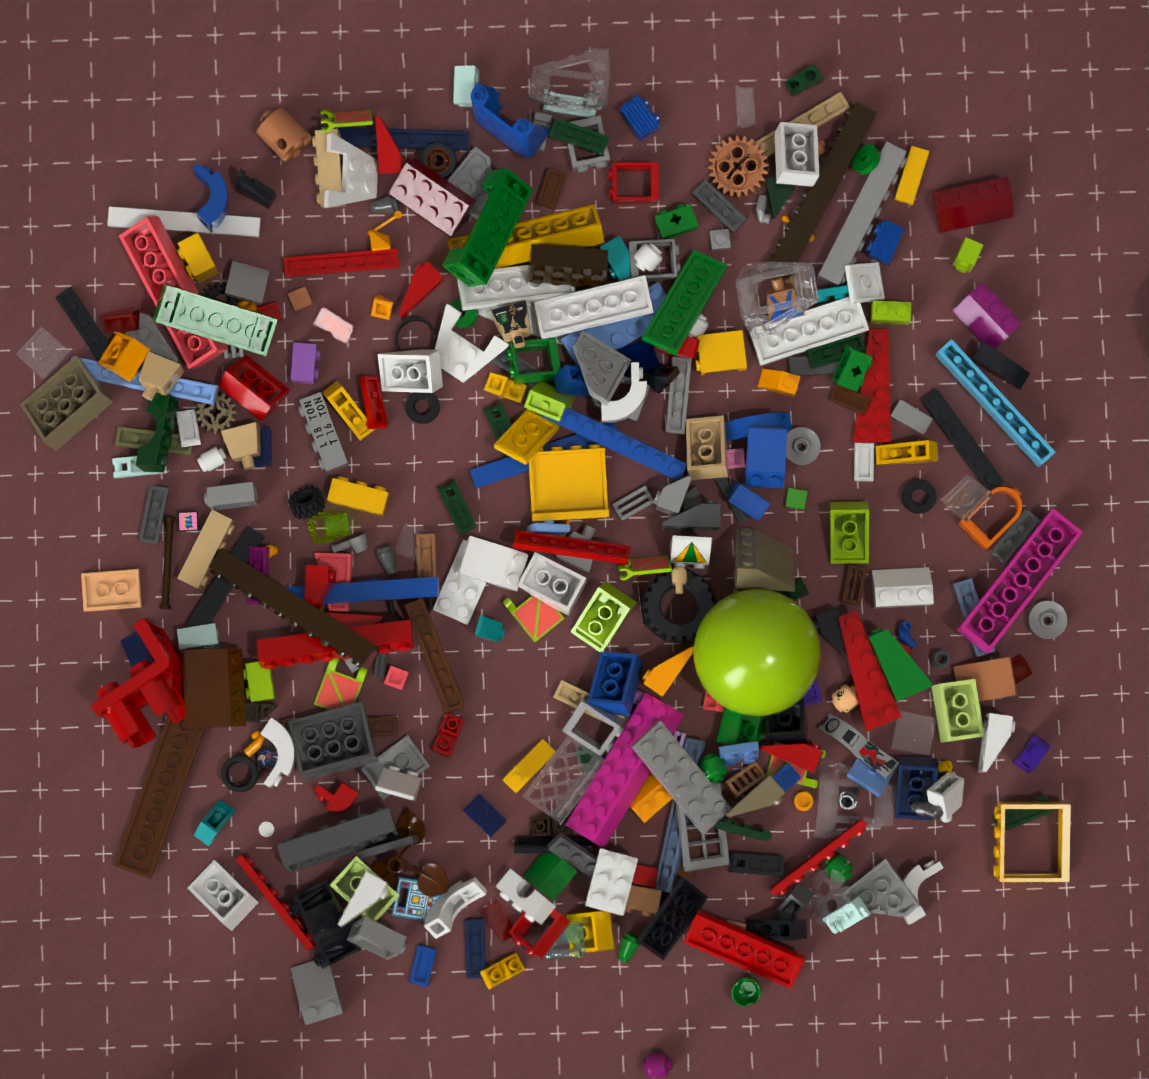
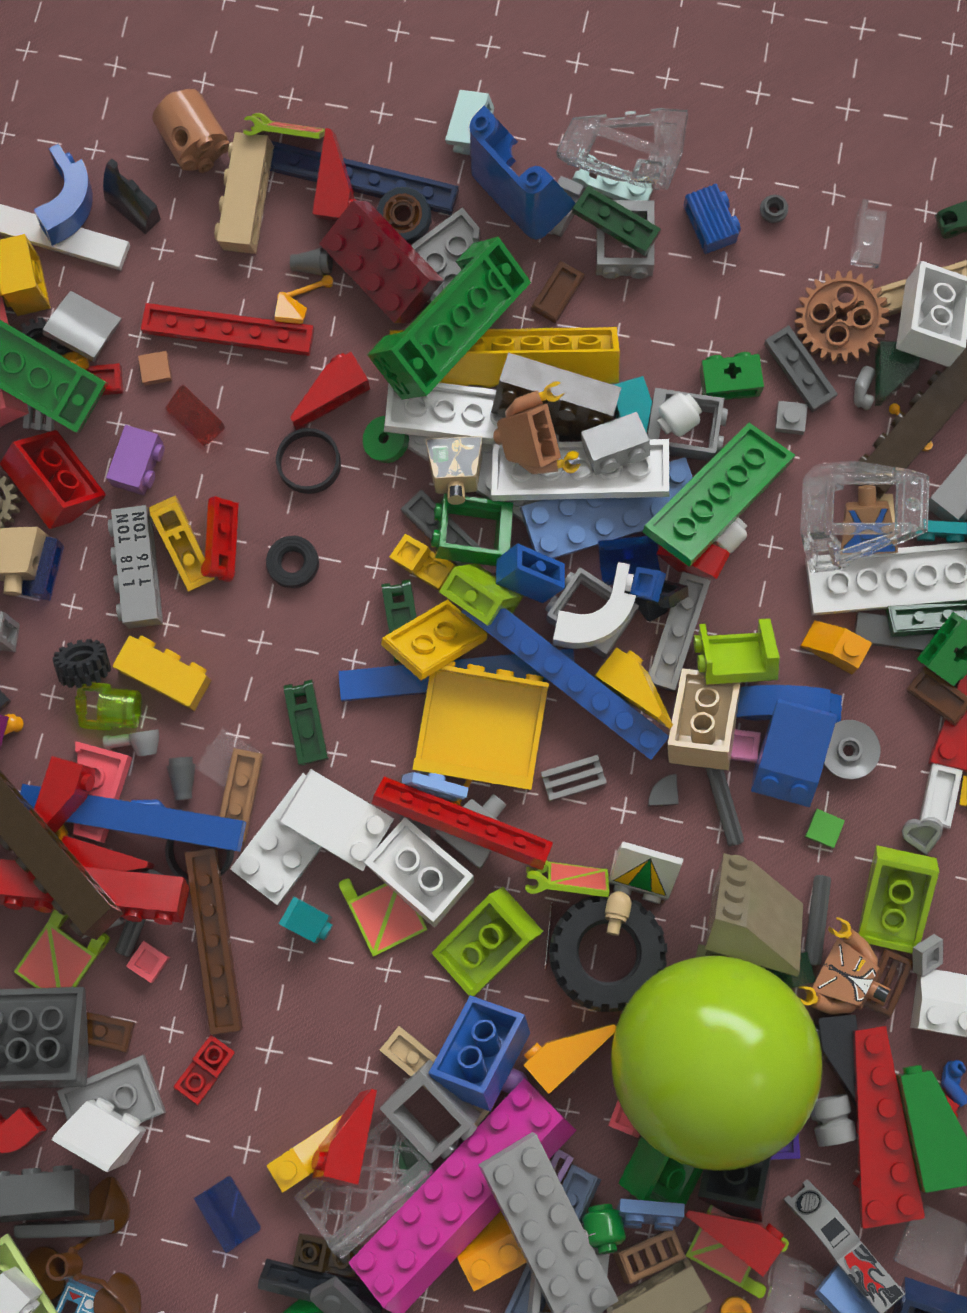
camera: 20 degrees right, 5 degrees down
white wing [324,133,378,208] -> none
light orange slope [371,294,393,320] -> none
white slope [378,349,443,393] -> none
white wing [435,304,510,383] -> none
light grey plate [573,330,631,406] -> none
red window [609,162,659,204] -> none
light grey slope [654,476,692,516] -> none
dark grey slope [661,500,721,531] -> none
yellow panel [695,330,747,376] -> none
blue hinge [726,480,771,521] -> none
blue panel [772,763,801,793] -> none
light nougat head [831,684,859,713] -> none
none -> red slope [311,1089,377,1187]
none -> nougat torso [493,381,580,475]
none -> brick [581,412,650,475]
none -> yellow slope [595,647,673,730]
none -> blue tile [629,567,666,602]
none -> lime panel [694,619,780,685]
none -> dark grey plate [760,195,788,223]
none -> nougat torso [798,917,892,1015]
none -> dark grey axle [804,875,831,966]
none -> light grey wheel [811,1094,858,1147]
none -> light grey tile [902,817,943,855]
none -> light grey plate [912,934,943,977]

